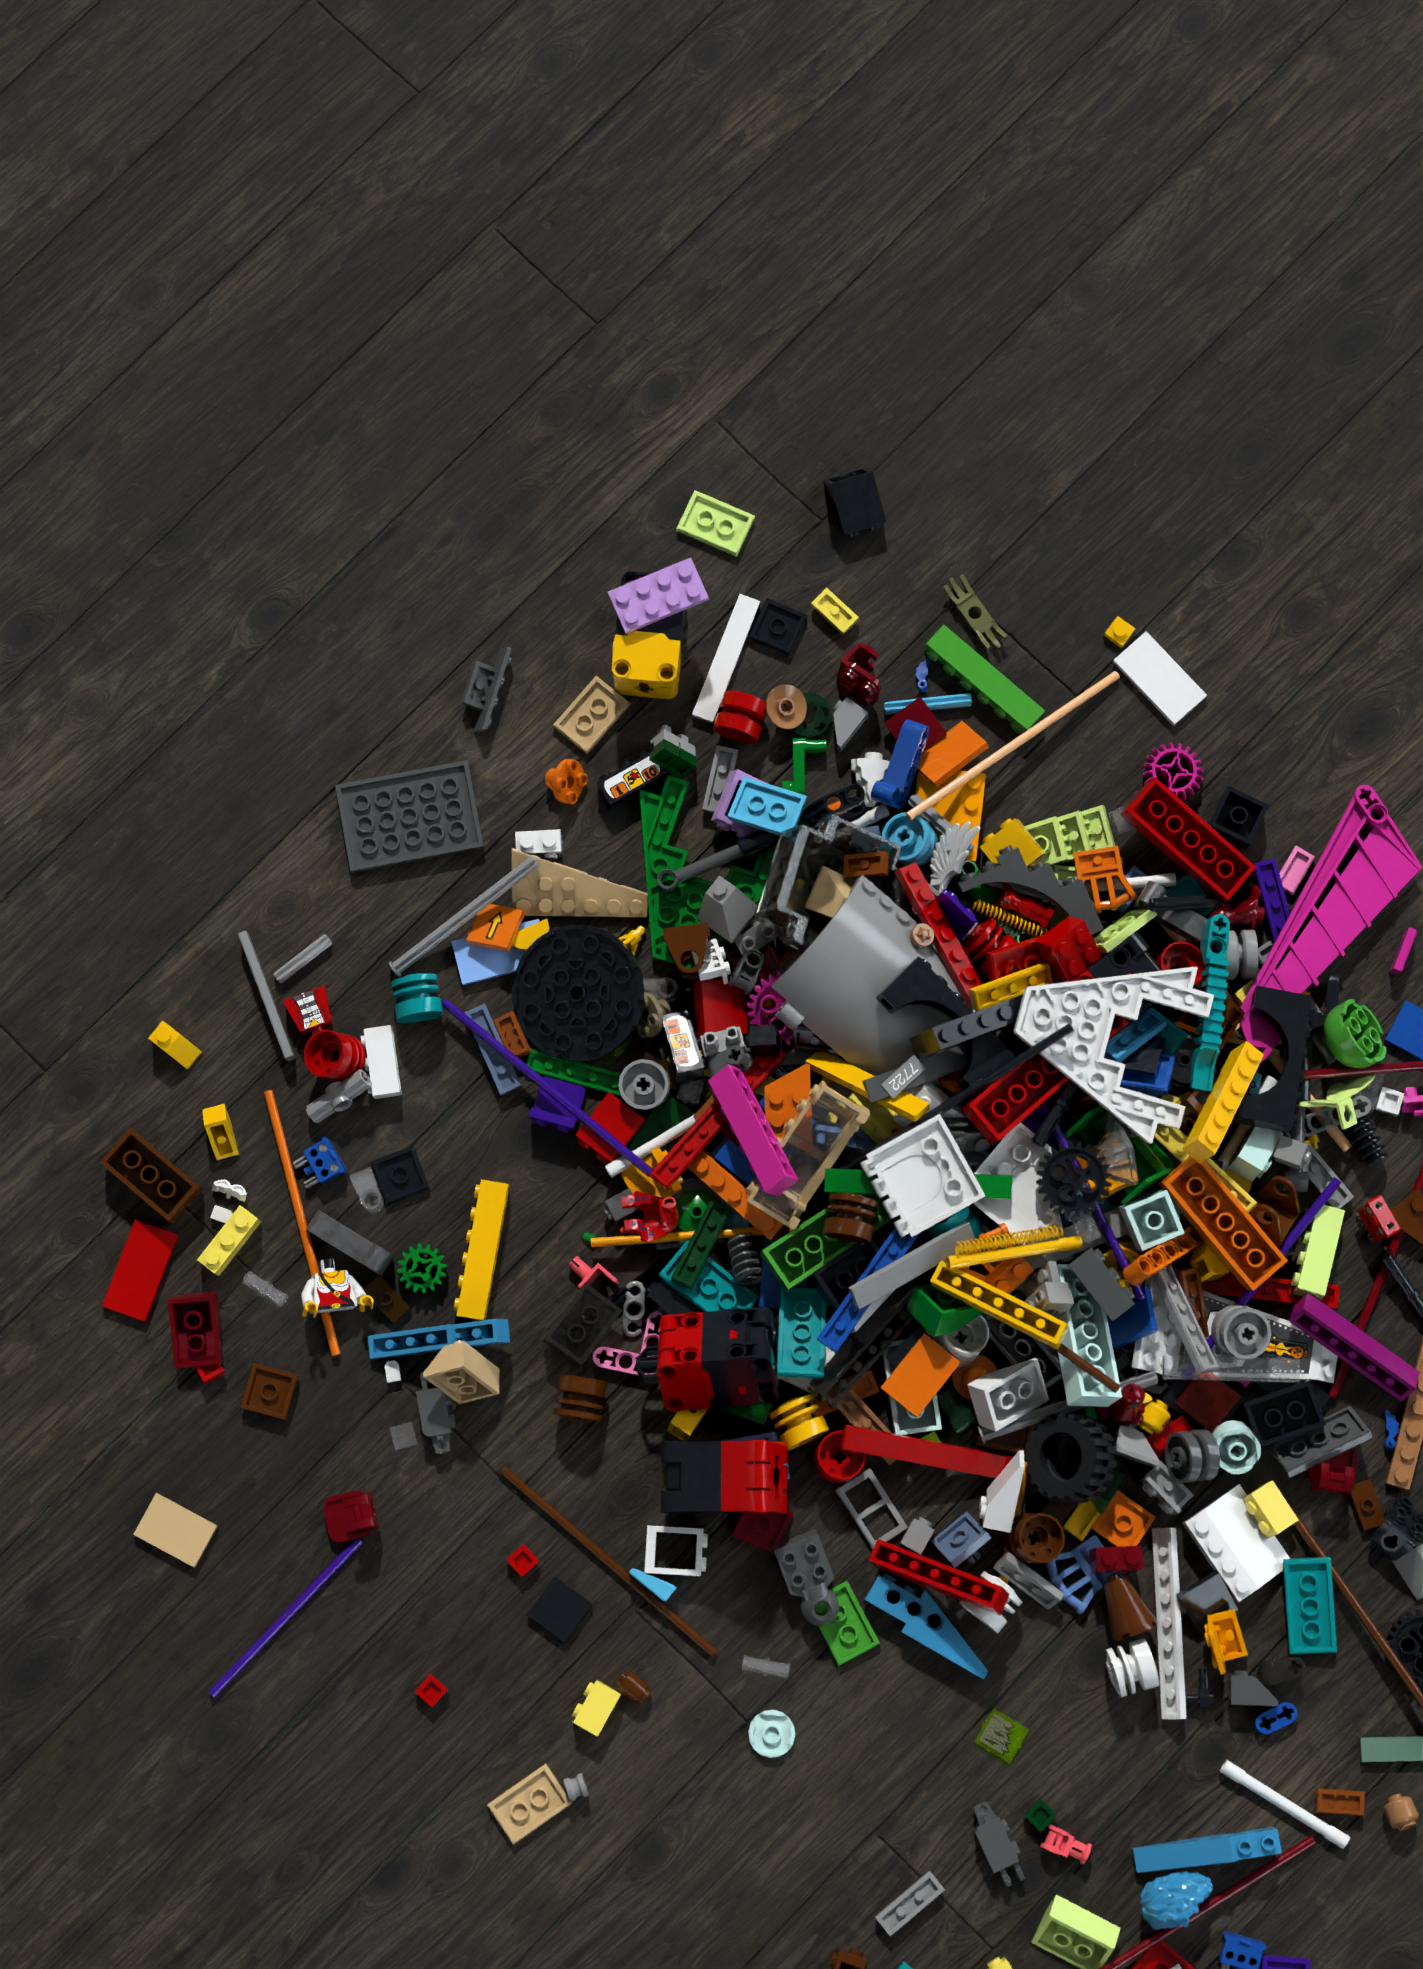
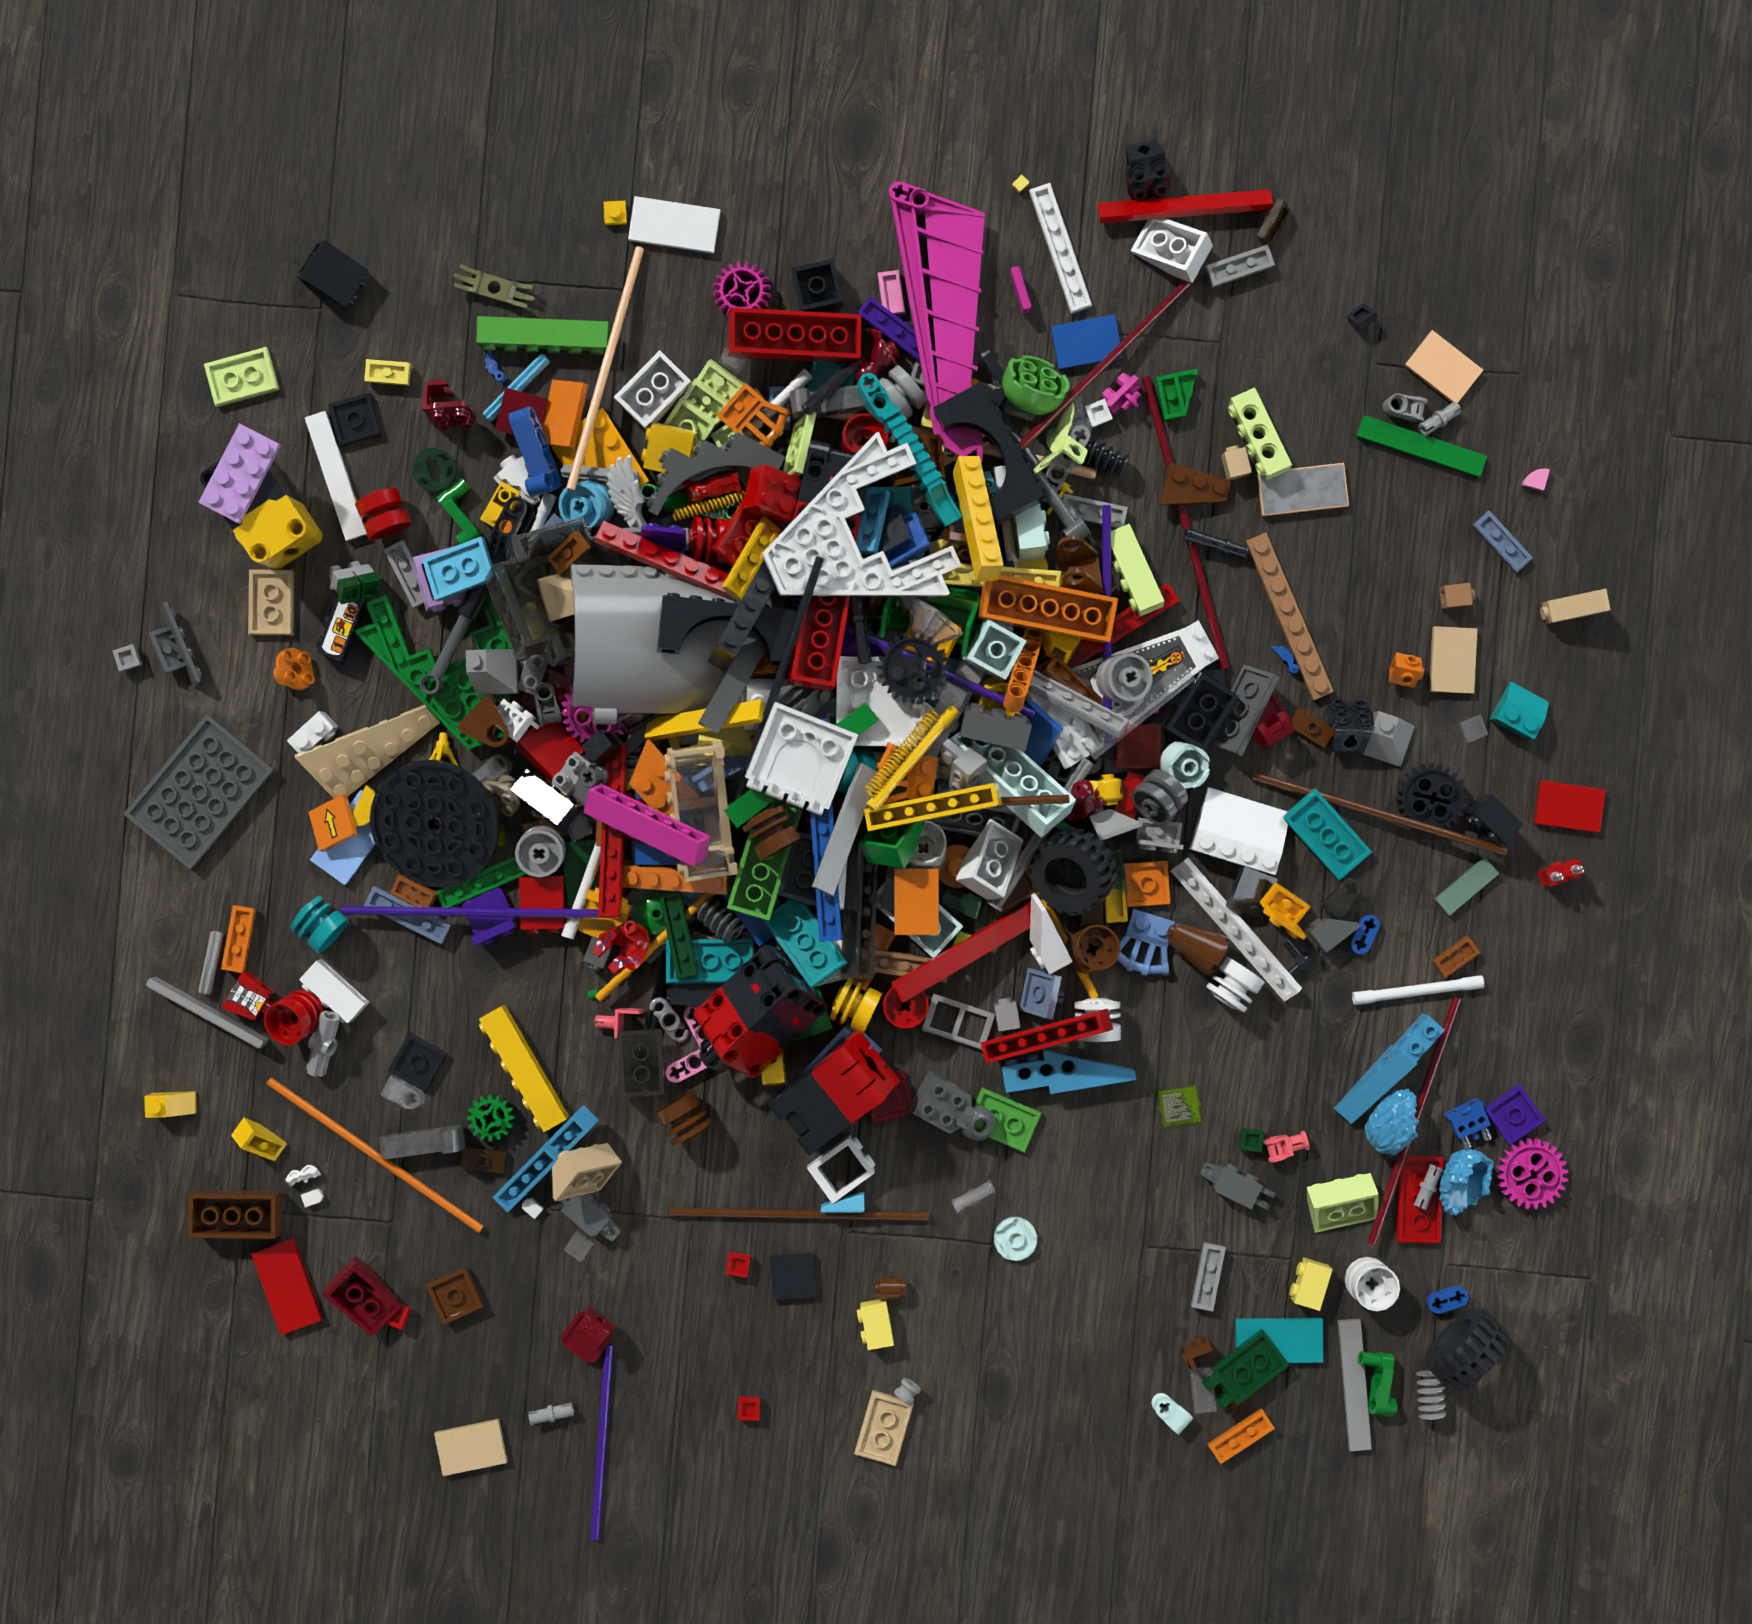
camera: 40 degrees left, 10 degrees up
light yellow brick [197,1205,262,1276] -> none
clear pin [242,1271,289,1308] -> none
blue piece [293,1137,347,1188] -> none
torso [301,1259,374,1318] -> none
light grey axle [389,856,539,977] -> none
medium nougat dish [766,684,807,729] -> none
light grey slope [832,697,868,752] -> none
light grey sticker [881,1055,926,1098] -> none
medium nougat tile [910,923,934,948] -> none
light grey plate [993,1552,1064,1610] -> none
dark red brick [1089,1546,1144,1574] -> none
light yellow brick [1242,1480,1298,1538] -> none
light grey brick [1273,1135,1312,1171] -> none
magenta brick [1289,1292,1420,1402] -> none
red piece [1356,1195,1401,1242] -> none
medium nougat head [1383,1793,1419,1832] -> none
none -> light grey plate [112,644,142,672]
none -> orange plate [221,905,256,973]
none -> yellow slope [480,481,521,532]
none -> light grey pin [528,1402,574,1426]
none -> white brick [614,350,692,431]

